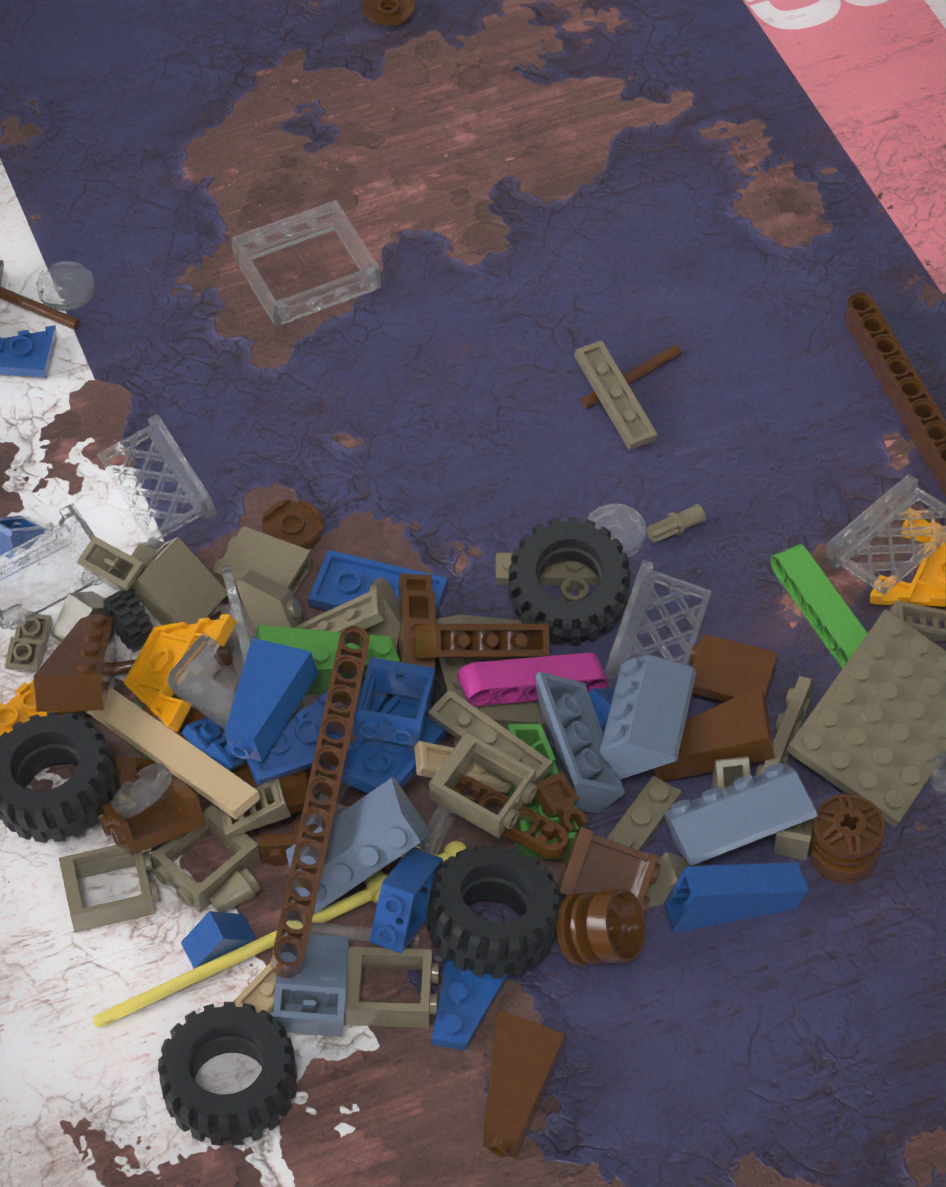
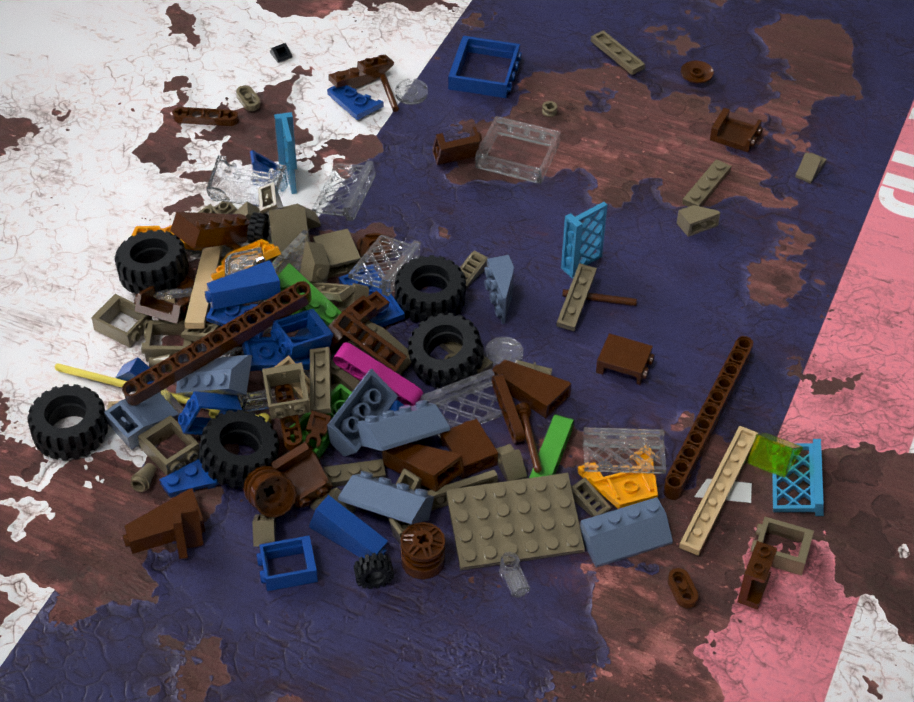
camera: 45 degrees right, 5 degrees down
none -> dark tan cone [130,463,156,492]
none -> reddish brown panel [172,509,203,559]
none -> dark tan slope [252,514,276,549]
none -> blue window [256,535,318,591]
none -> dark azure fence [274,112,297,194]
none -> clear fence [348,235,421,296]
none -> black tyre [353,553,394,589]
none -> black tyre [395,255,466,323]
none -> reddish brown panel [432,126,482,165]
none -> blue window [448,36,522,98]
none -> dark tan slope [460,251,488,289]
none -> sand blue slope [484,255,514,324]
none -> reddish brown beam [491,374,525,444]
none -> reddish brown slope [492,359,572,418]
none -> dark tan slope [496,444,527,481]
none -> reddish brown piece [515,402,542,473]
none -> dark tan bush [542,101,557,117]
none -> dark azure fence [561,202,608,279]
none -> dark tan plate [591,30,645,75]
none -> reddish brown panel [596,333,655,385]
none -> dark tan slope [677,205,720,237]
none -> dark tan plate [682,159,731,207]
none -> reddish brown panel [710,108,763,153]
none -> dark tan slope [795,153,826,184]

